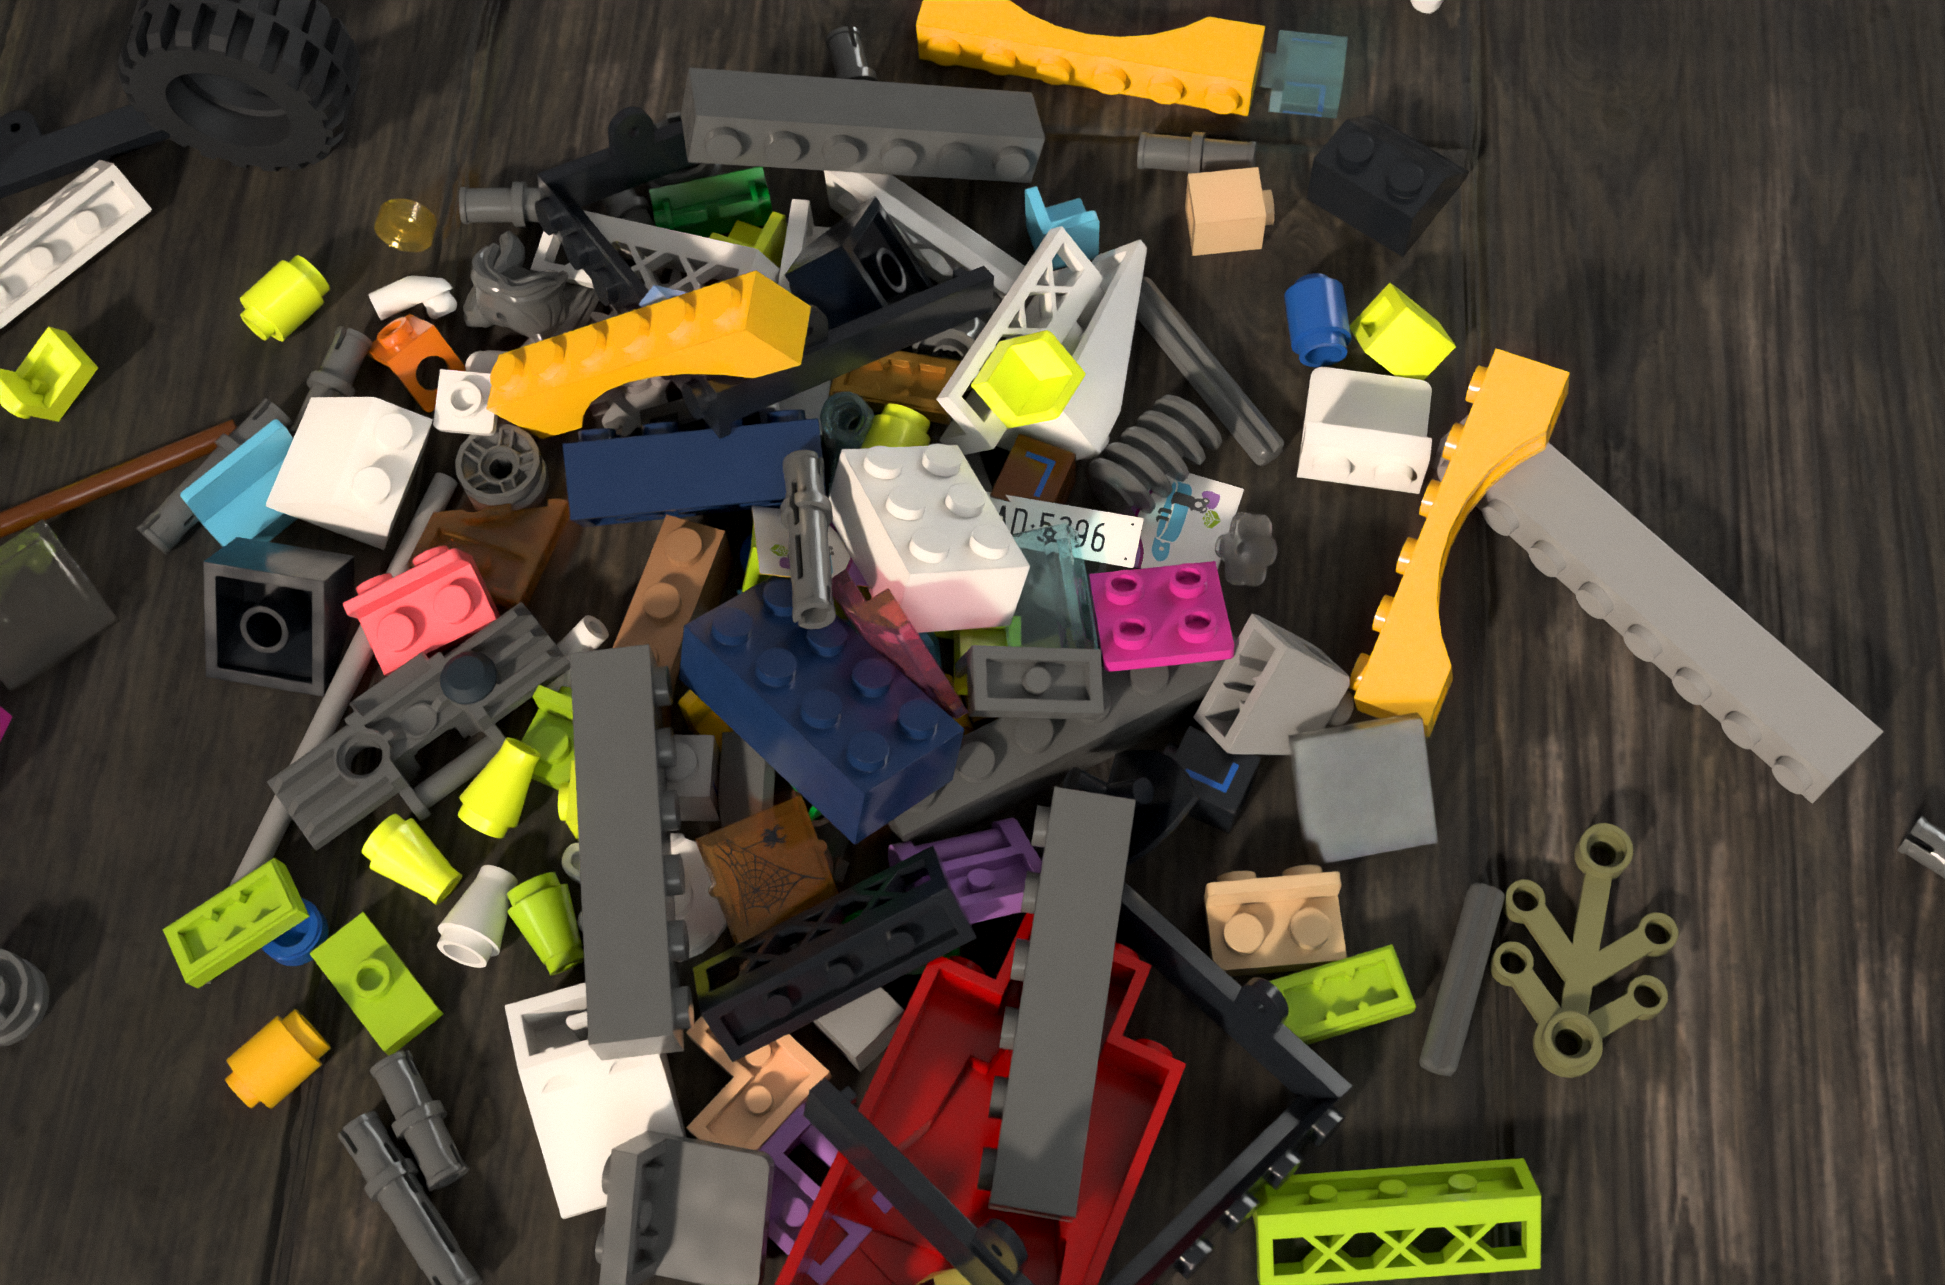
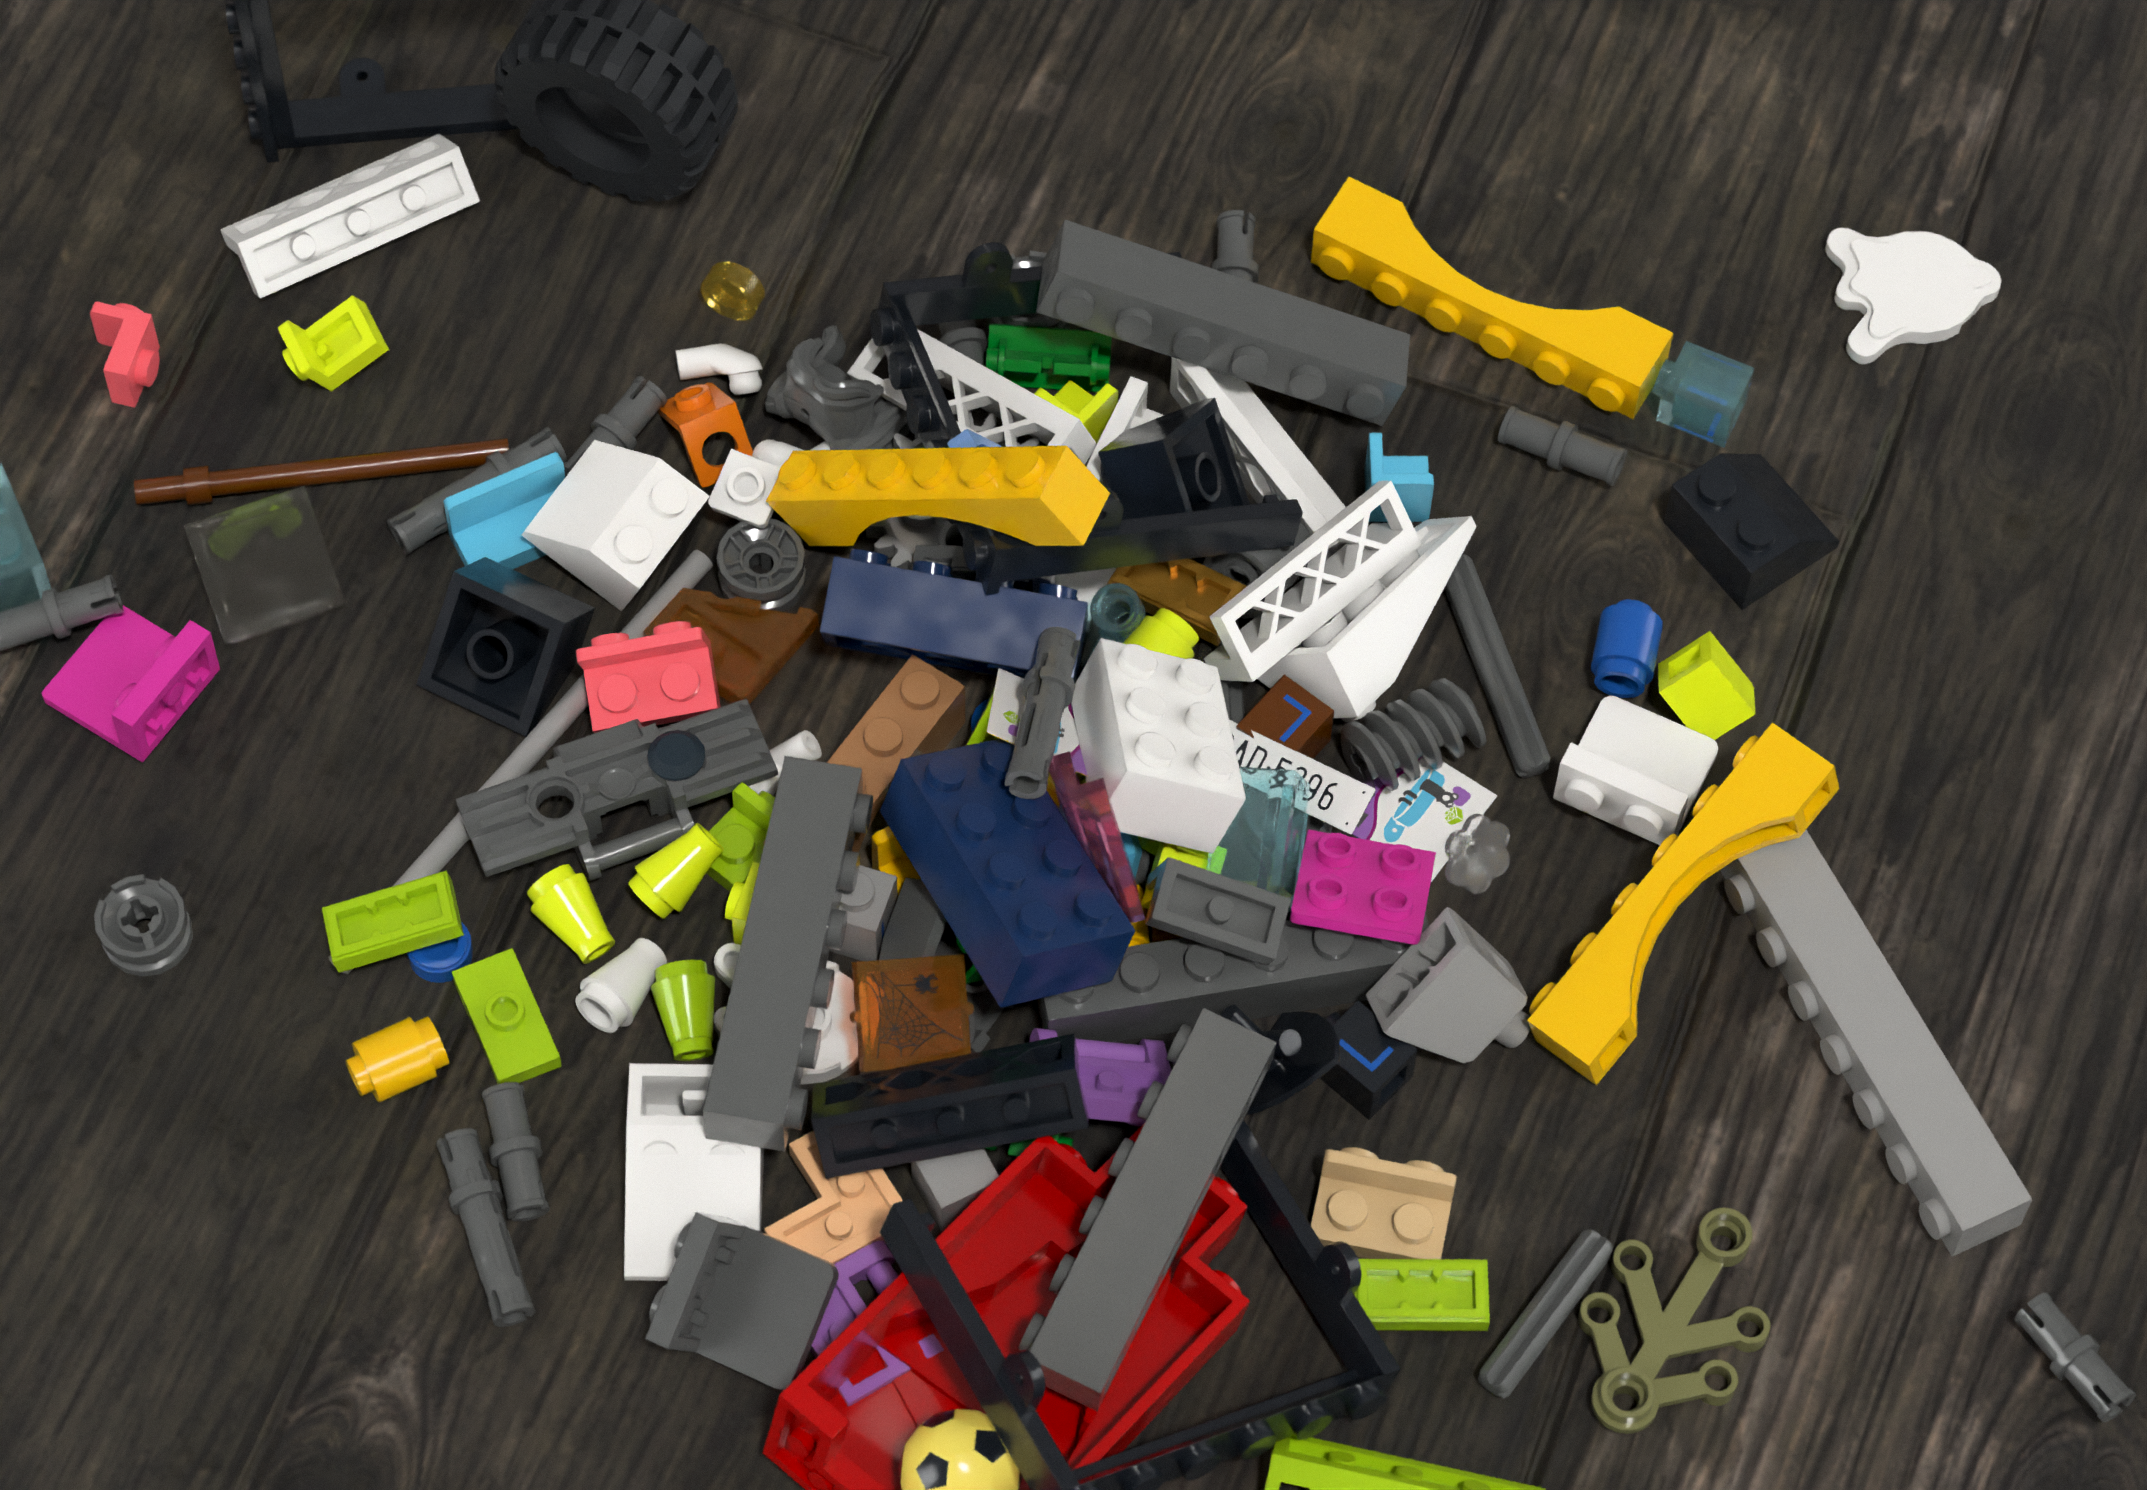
camera: 10 degrees right, 5 degrees down
neon yellow brick [240,255,330,341] -> none
dark grey pin [459,182,540,228] -> none
neon yellow panel [971,330,1086,429] -> none
tan brick [1185,167,1274,256] -> none
clear smoke tile [1288,712,1438,865] -> none

